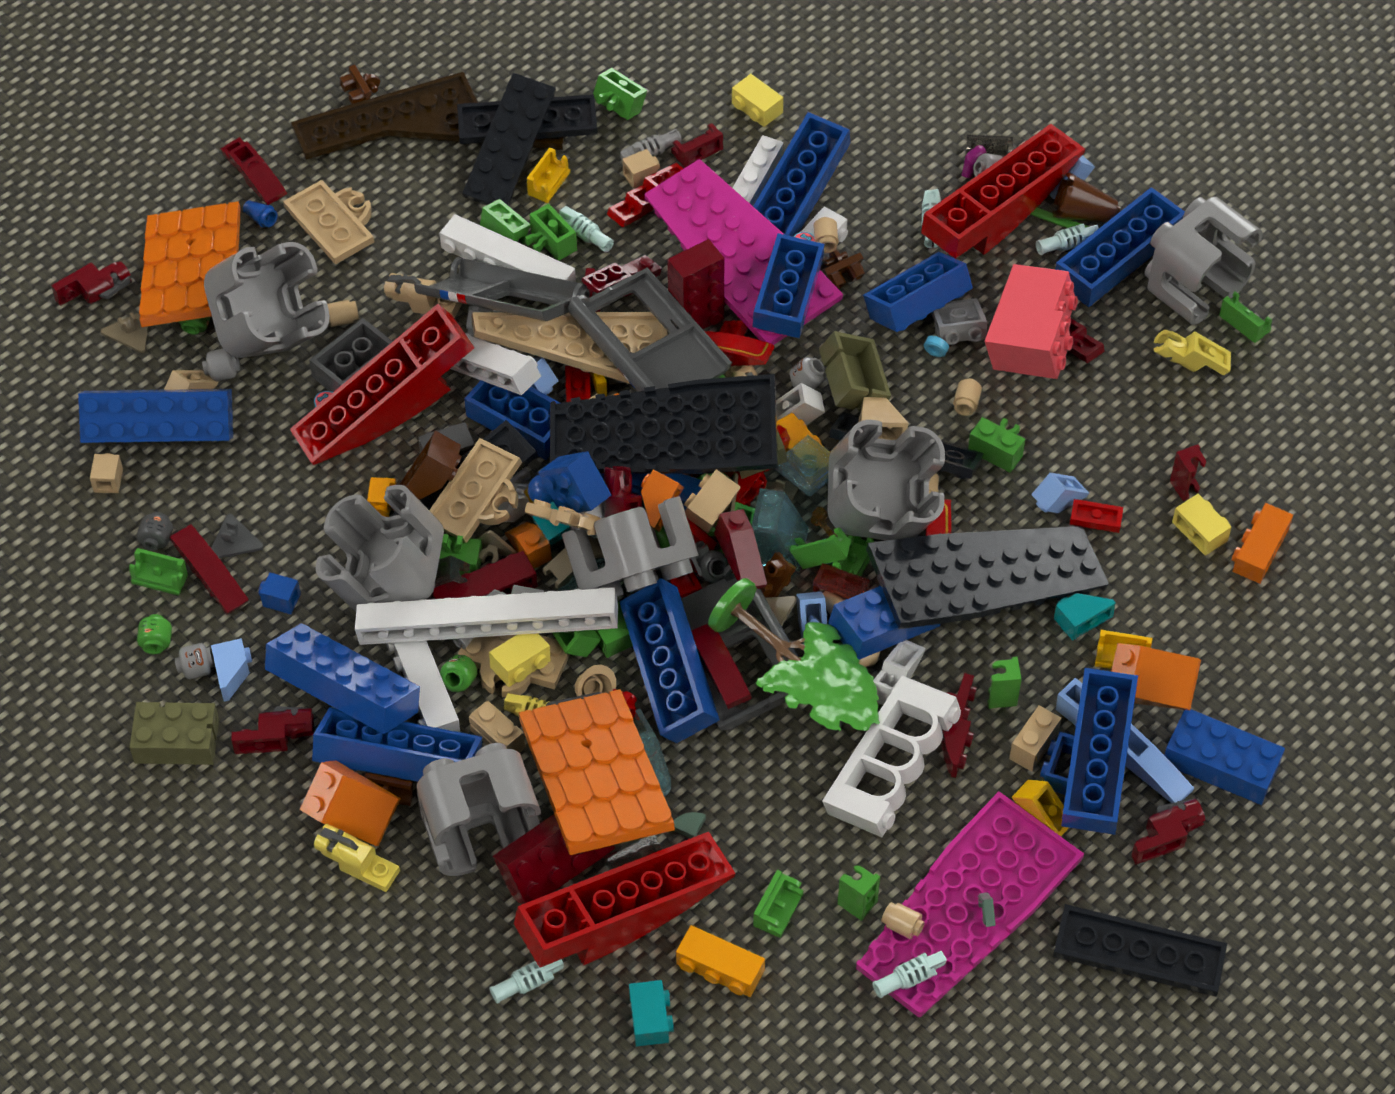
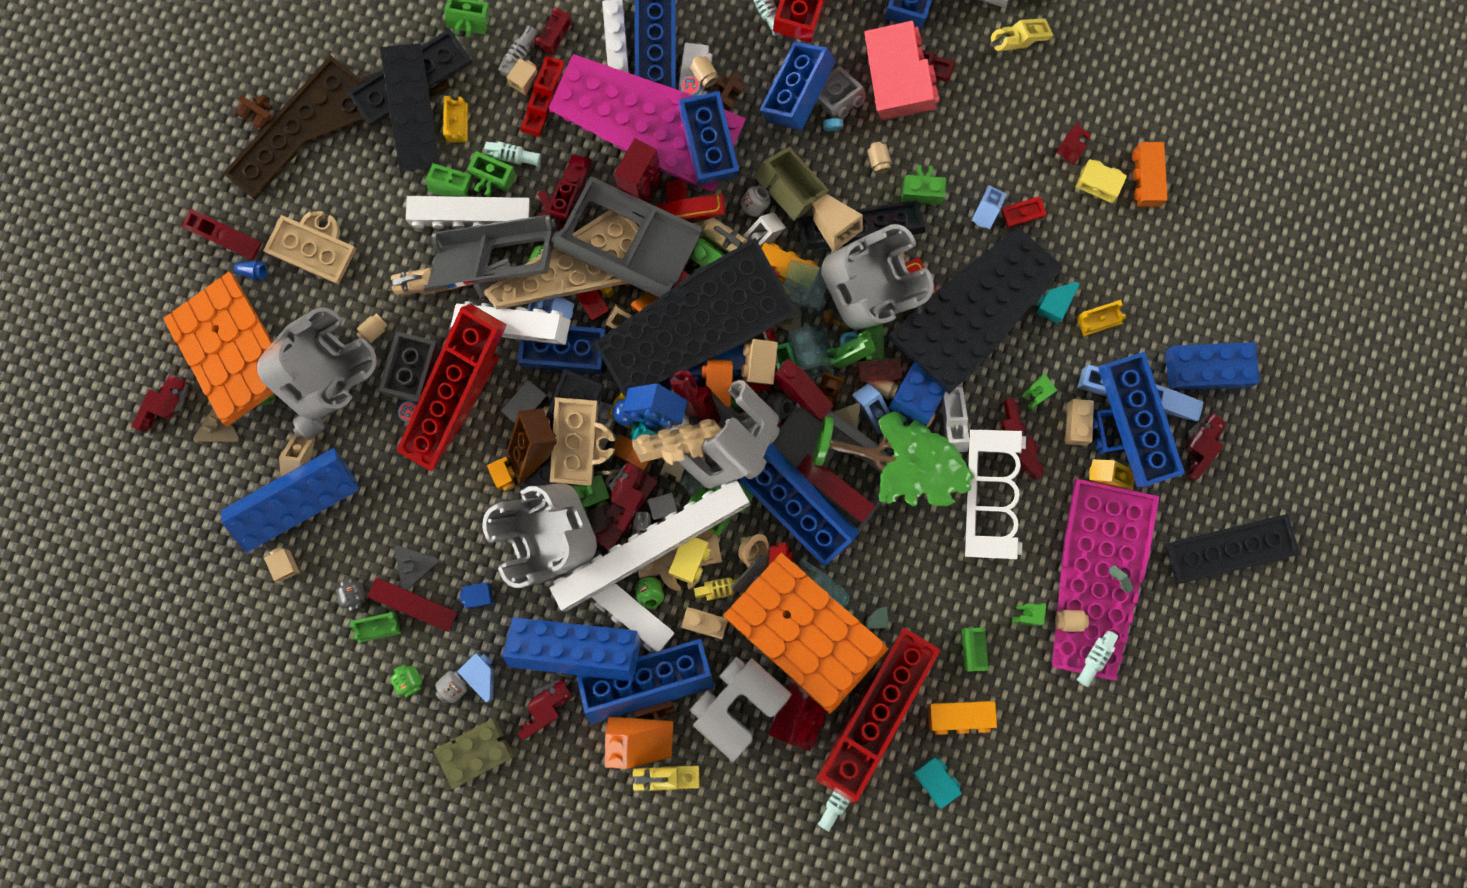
camera: 30 degrees left, 25 degrees up
orange slope [1111,643,1201,711] -> none
none -> dark red plate [609,462,646,533]

